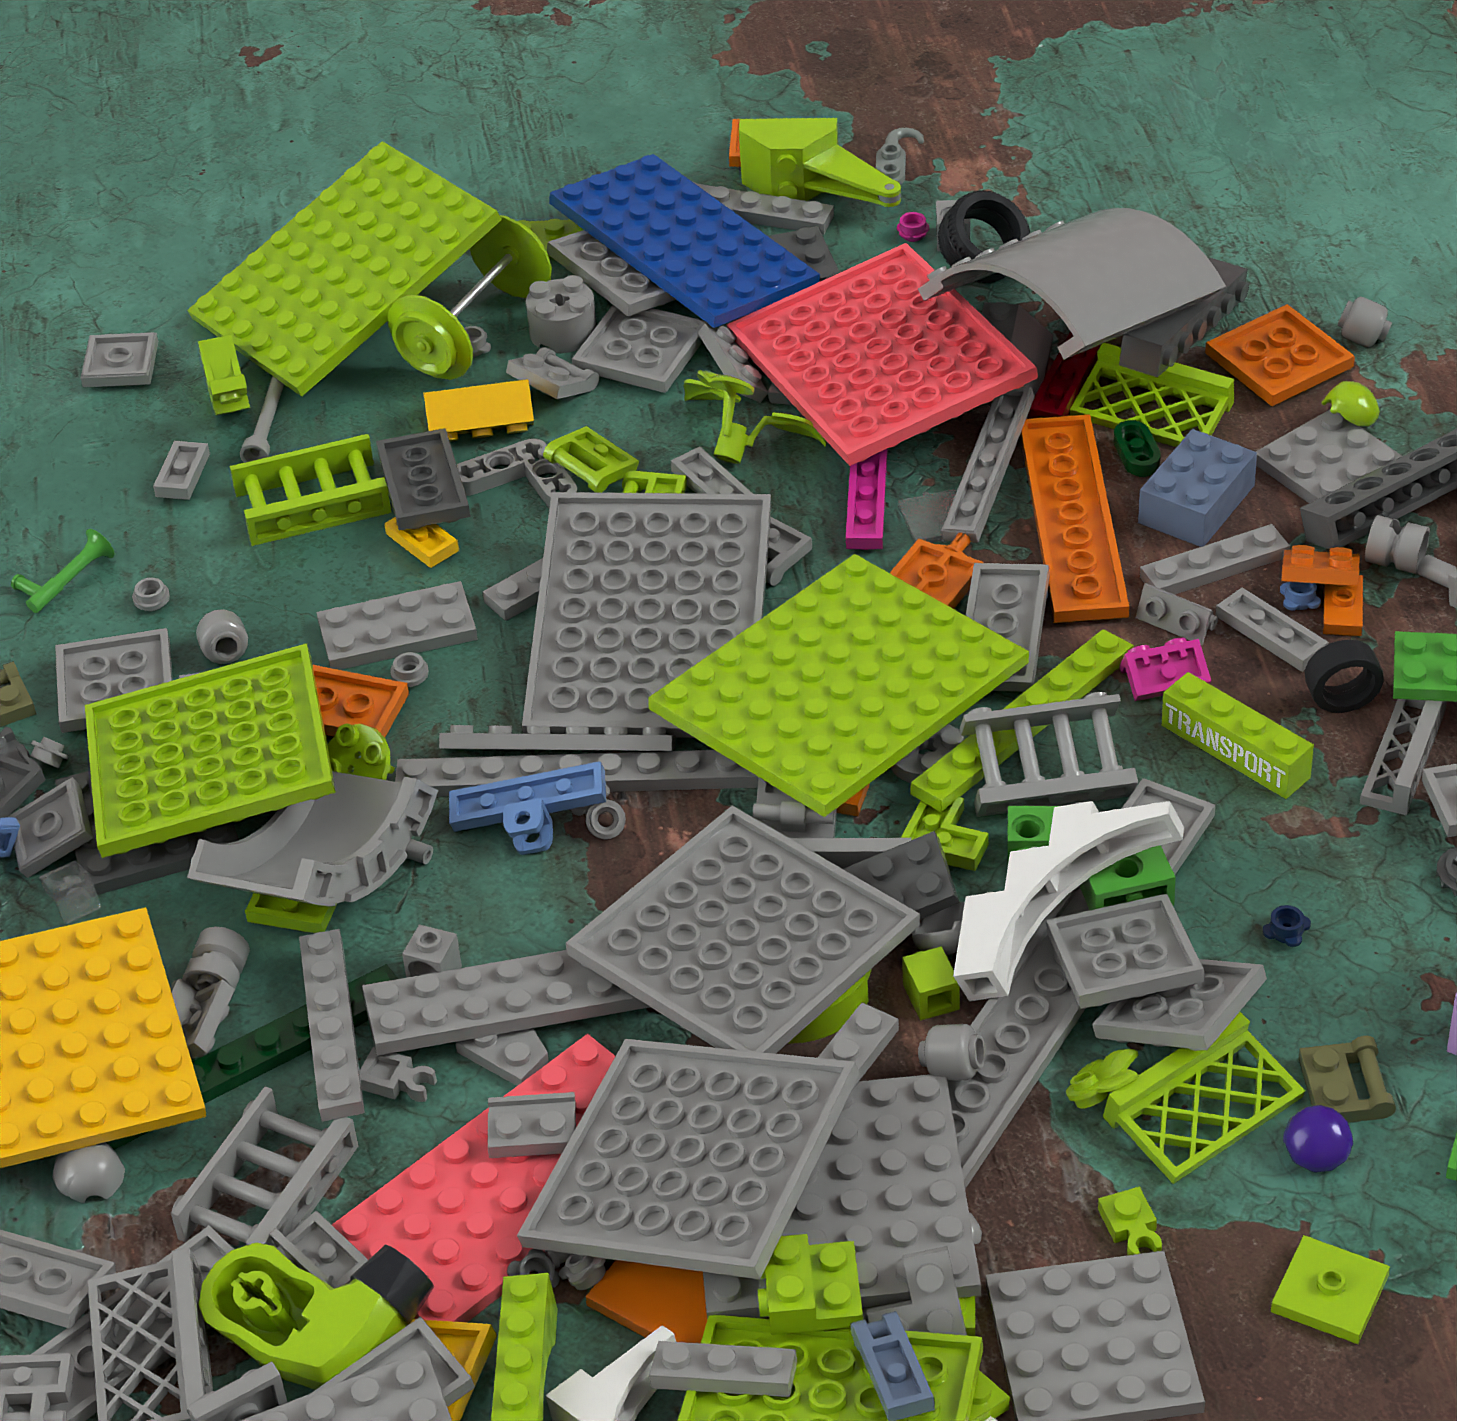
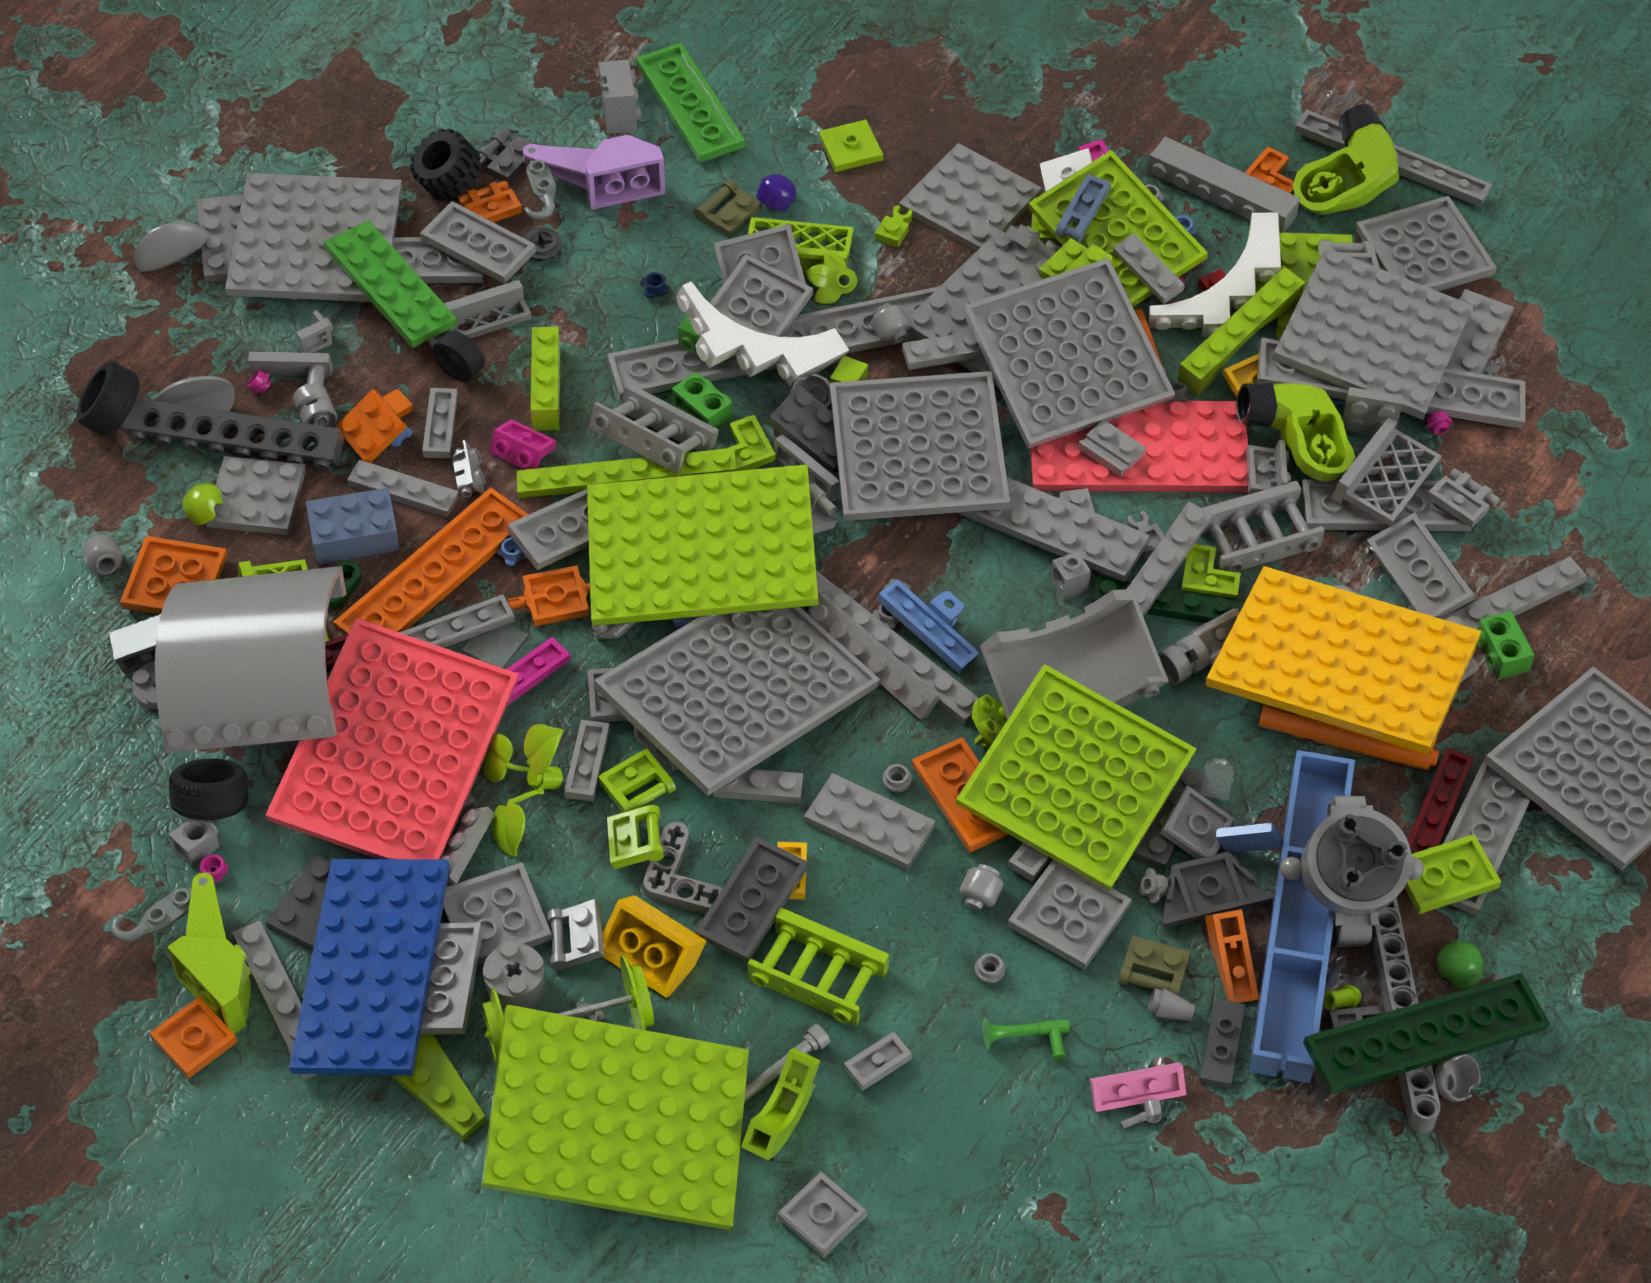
camera: 140 degrees left, 10 degrees up
none -> lime plate [1181,544,1241,599]

